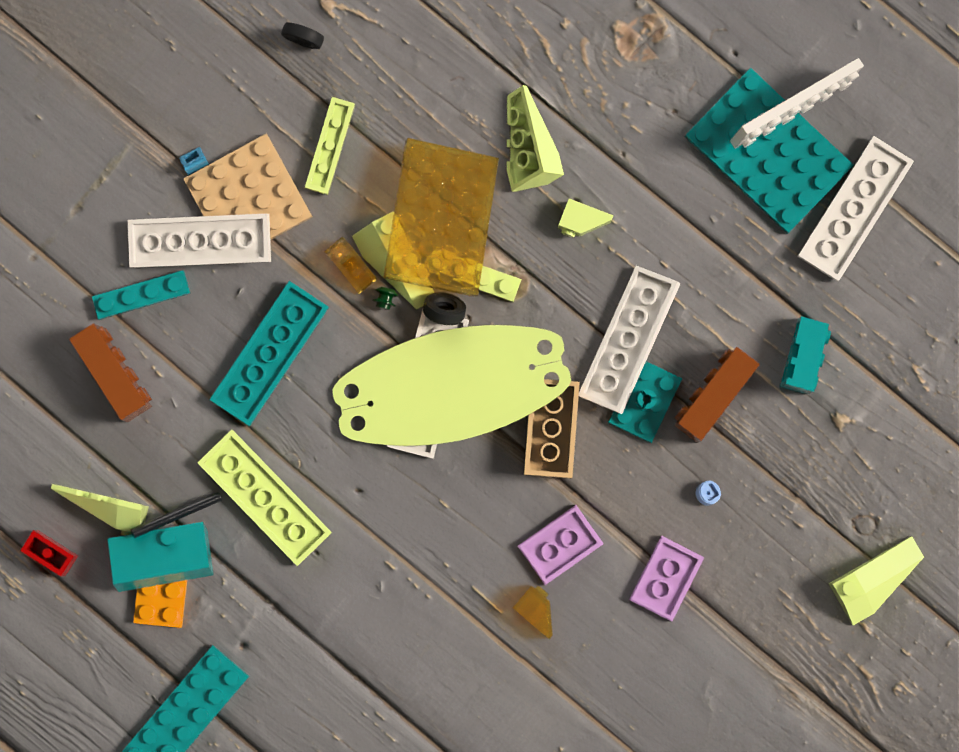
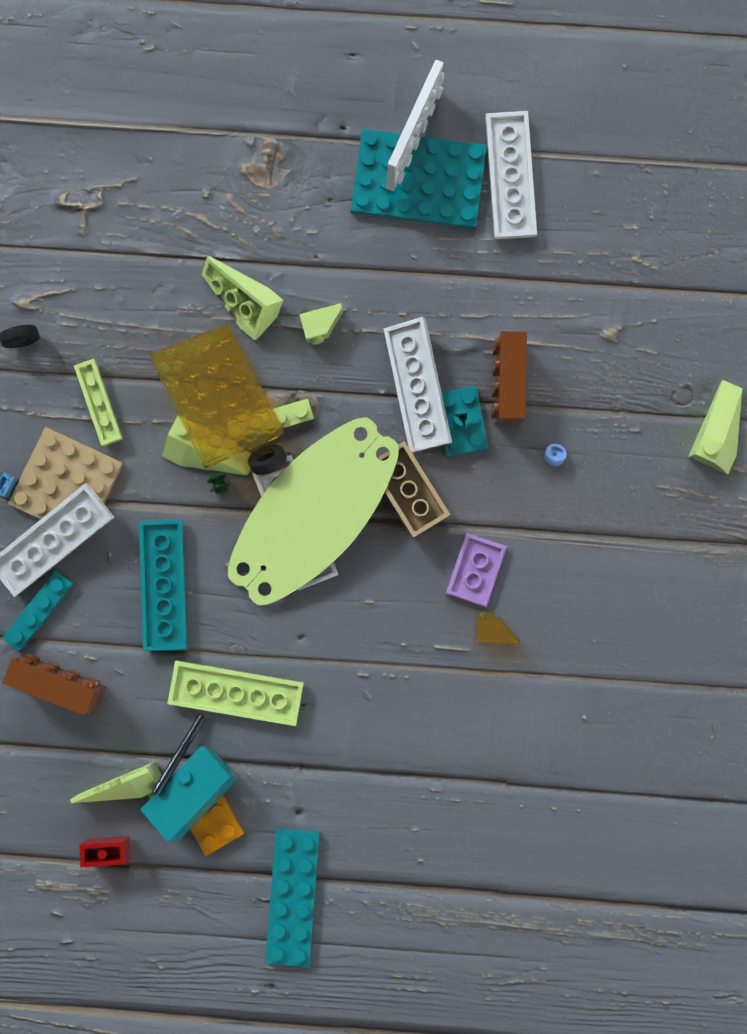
camera: 30 degrees left, 0 degrees up
clear yellow slope [324,236,377,294] -> none
lavender tile [629,536,704,622] -> none
teal wedge [780,316,831,394] -> none

